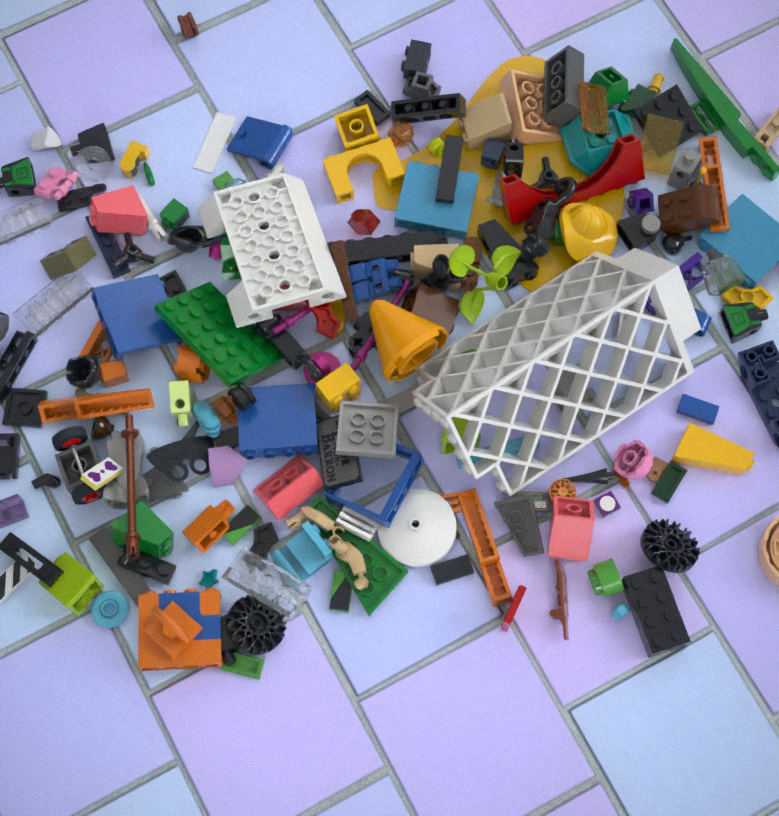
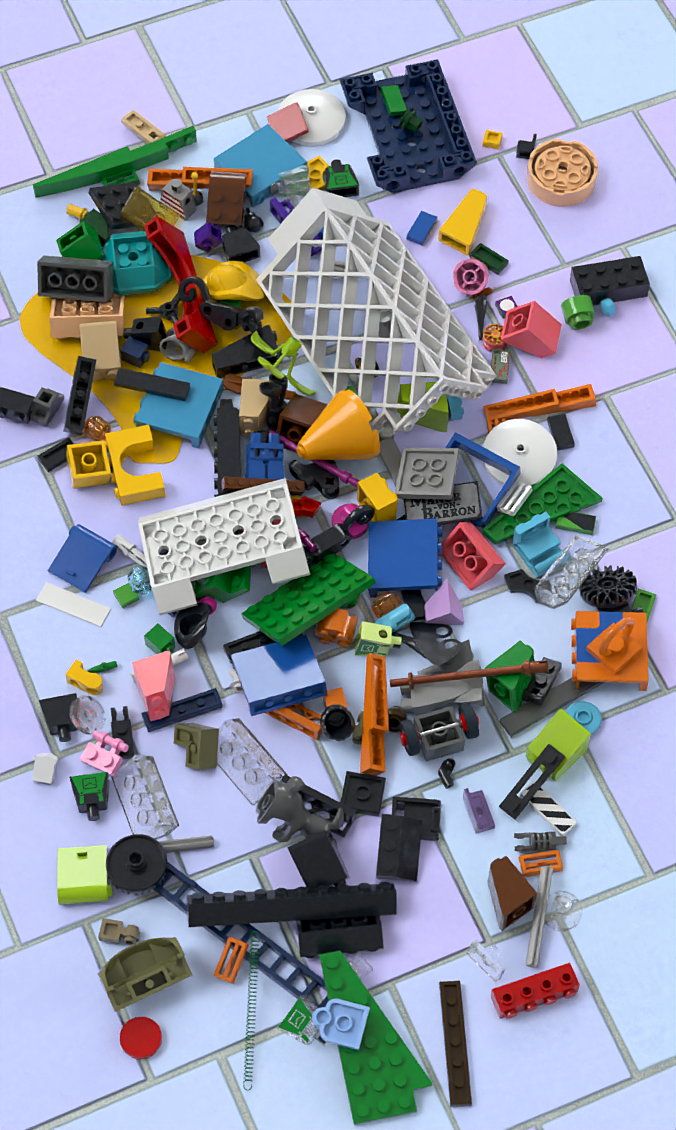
camera: 85 degrees left, 10 degrees down
tile [80,457,123,491] -> none
black piece [112,233,156,269] -> none
orange hinge [182,499,235,554] -> none
teal piece [198,568,219,588] -> none
tile [223,504,262,546] -> none
black wheel [227,381,257,412] -> none
tan arm [285,506,345,535] -> none
tan arm [328,535,369,590] -> none
clear red brick [347,209,381,235] -> none
neon yellow piece [428,138,445,156] -> none
dark grey wing [493,495,544,557] -> none
red tile [500,585,527,632] -> none
dark orange piece [549,559,569,641] -> none
clear orange piece [579,81,610,135] -> none
black wheel [640,519,700,573] -> none
light grey tile [641,215,661,234] -> none

